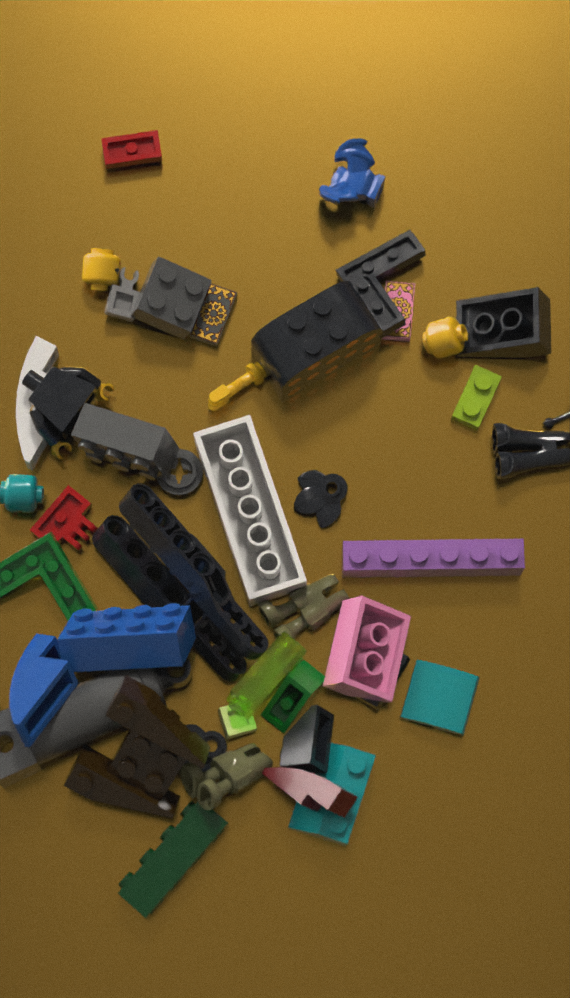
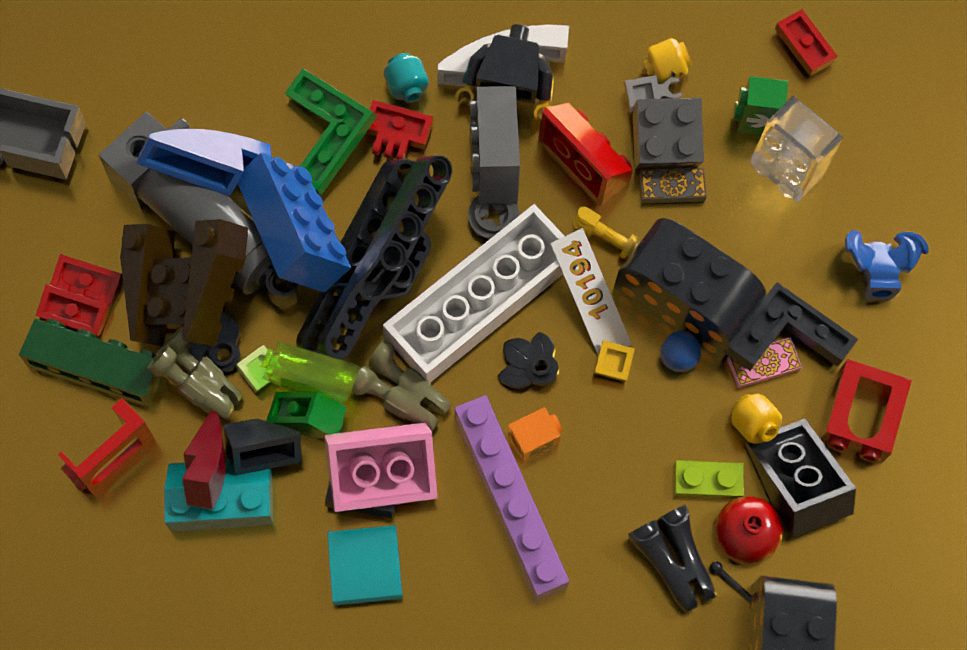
camera: 65 degrees right, 5 degrees down
none -> red slope [35,254,123,336]
none -> red panel [58,398,155,495]
none -> orange brick [508,407,563,462]
none -> red slope [538,103,633,206]
none -> white sticker [550,228,632,354]
none -> yellow plate [594,340,635,382]
none -> blue piece [660,331,701,372]
none -> red cylinder [713,496,783,566]
none -> green brick [732,76,788,137]
none -> clear brick [750,96,844,203]
none -> red panel [820,359,912,463]

